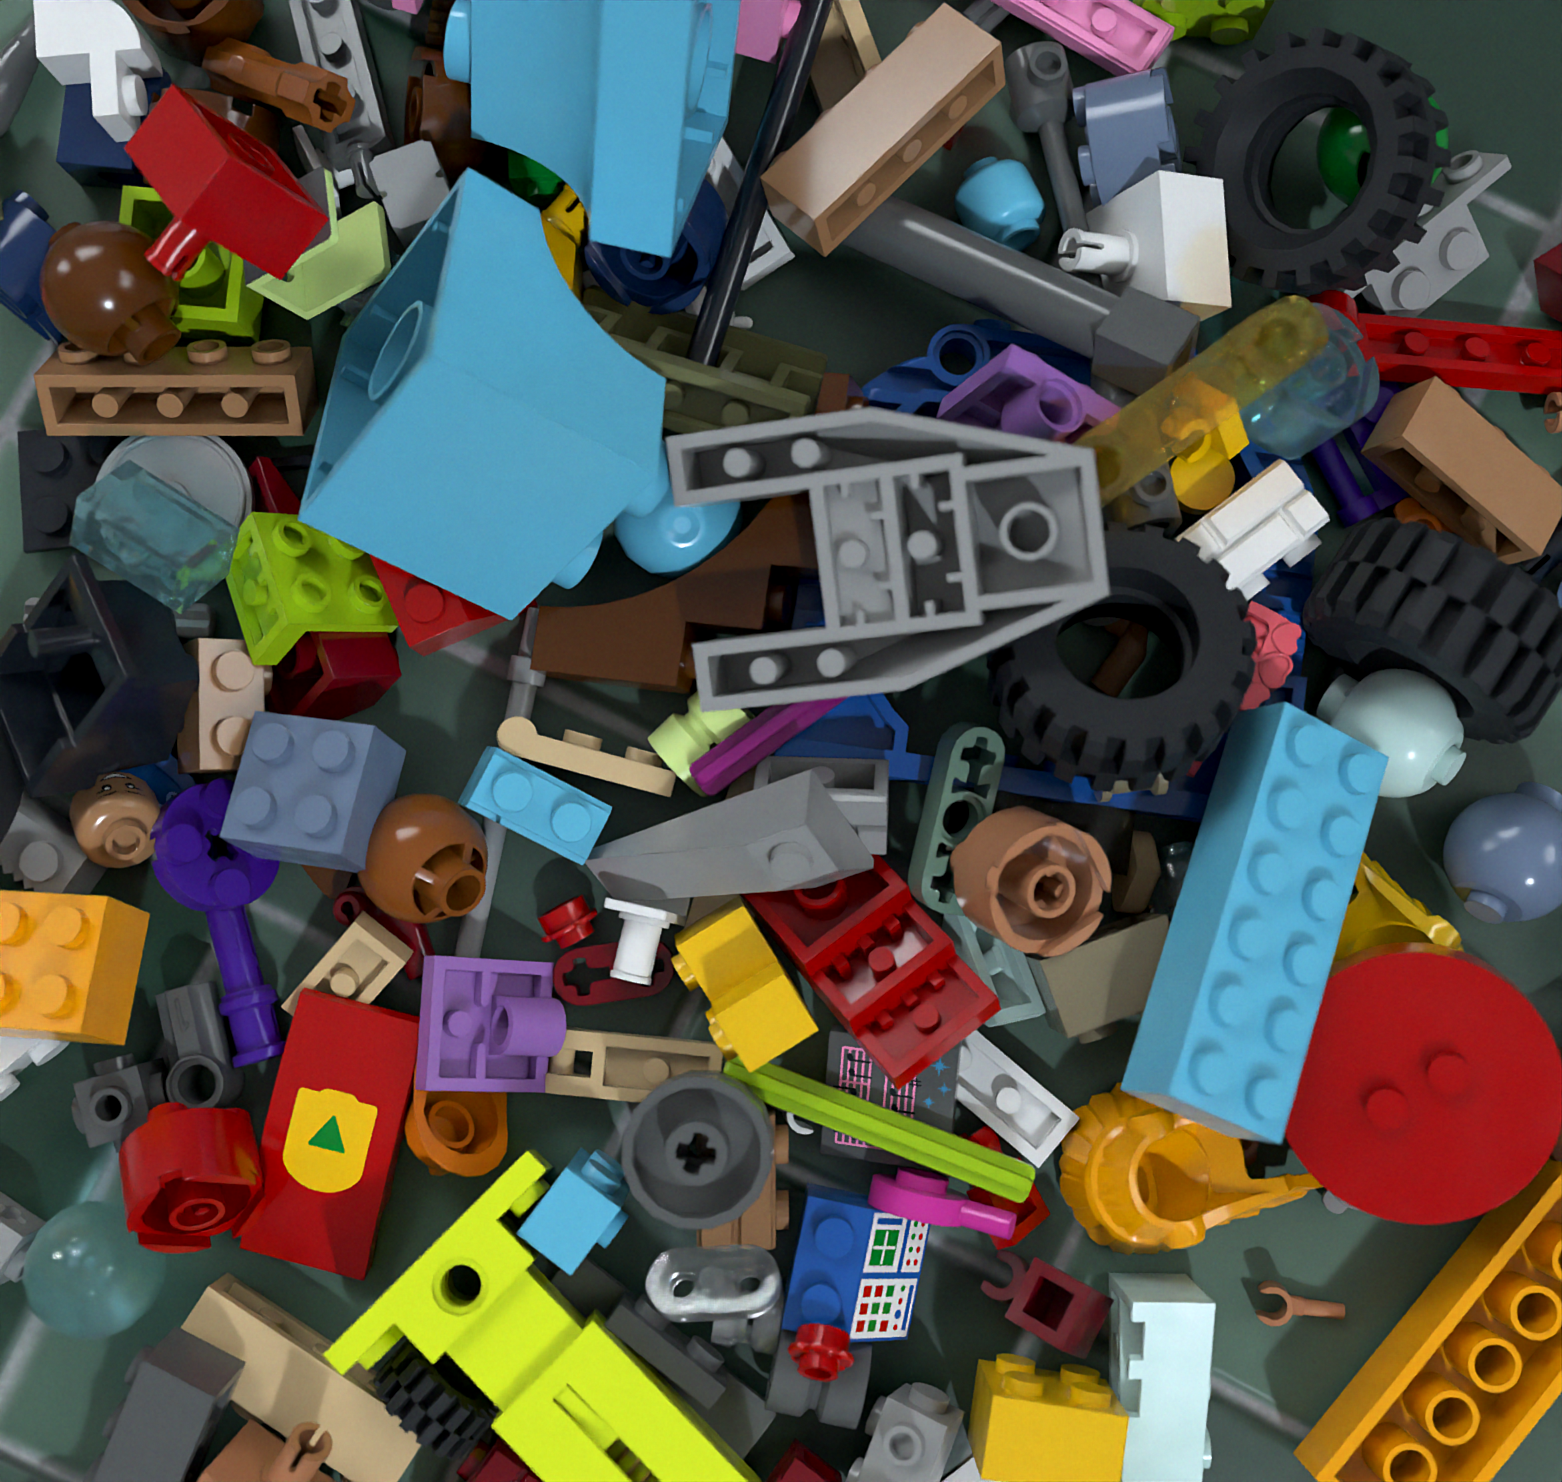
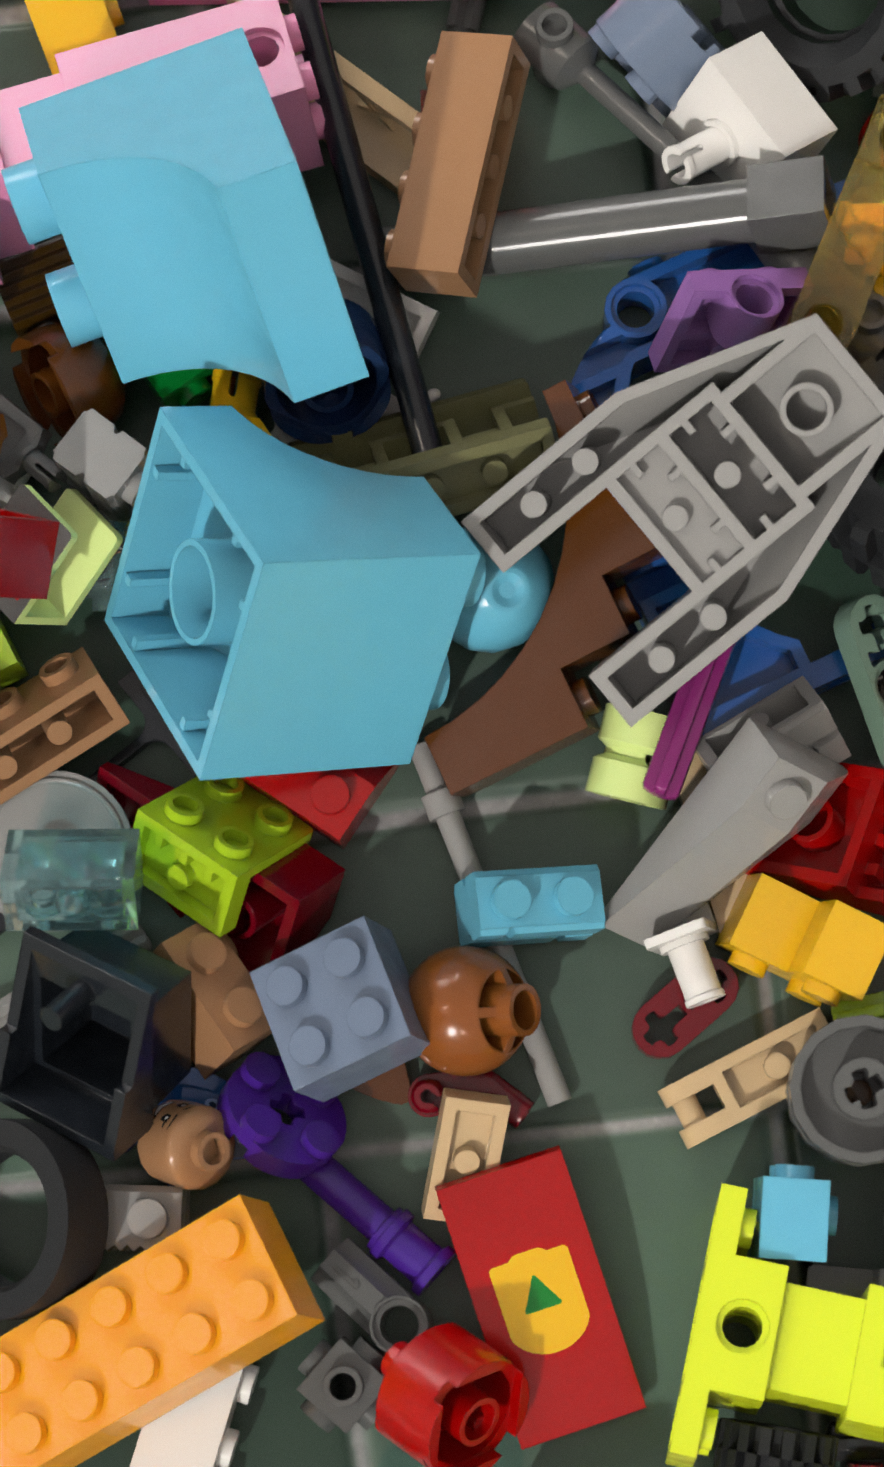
camera: 25 degrees left, 5 degrees down
orange piece [404,1061,508,1177] -> none
medium lavender plate [415,955,566,1093] -> none
tan plate [496,716,677,797] -> none
red plate [537,894,597,949] -> none
medium azure head [954,157,1046,252] -> none

